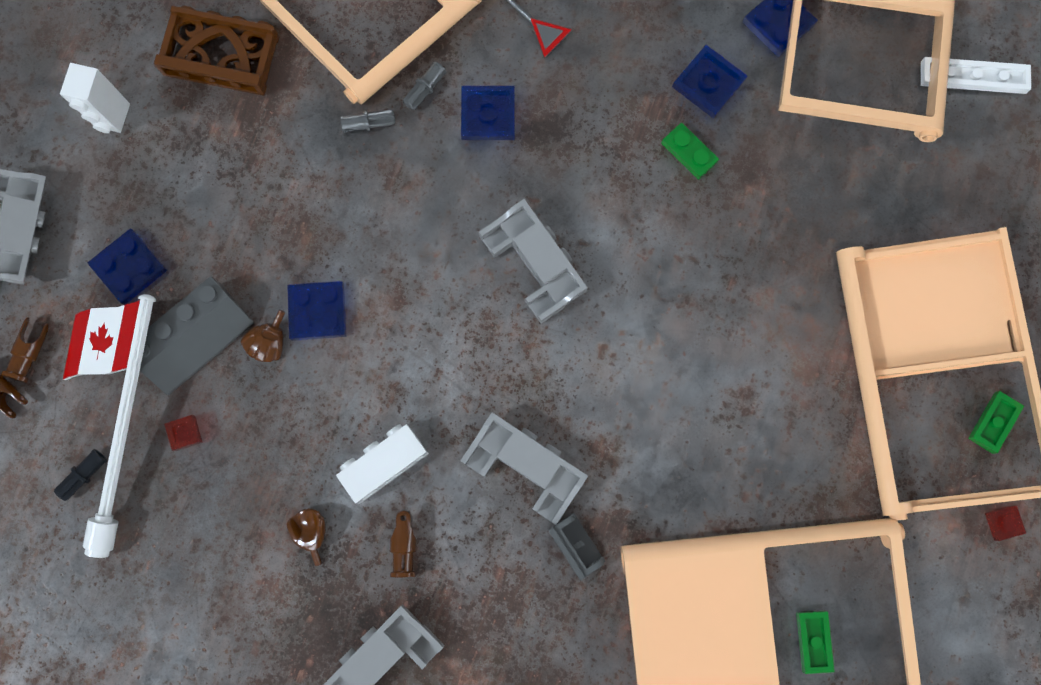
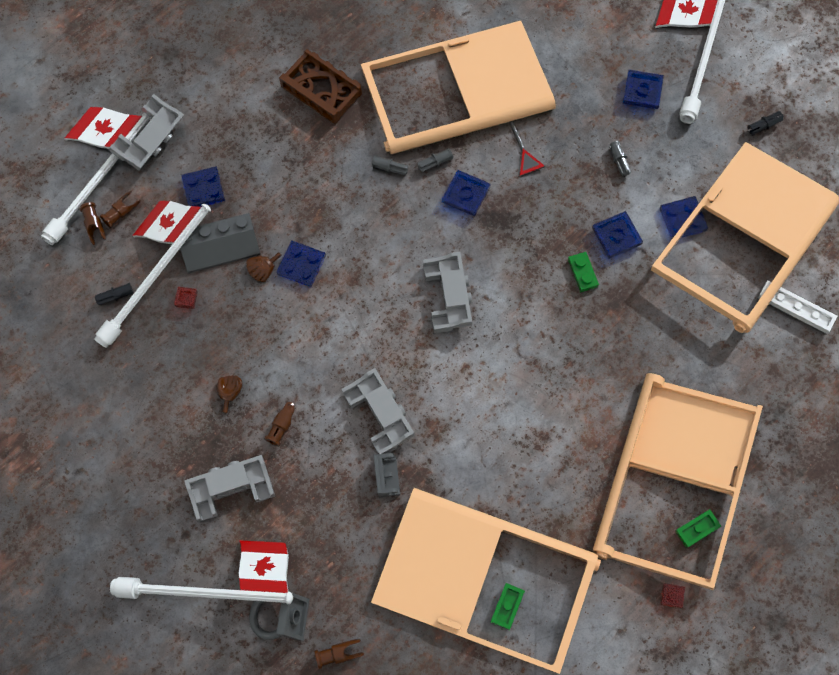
camera: 30 degrees right, 10 degrees down
white brick [60,63,130,133] -> none
white brick [336,424,429,504] -> none

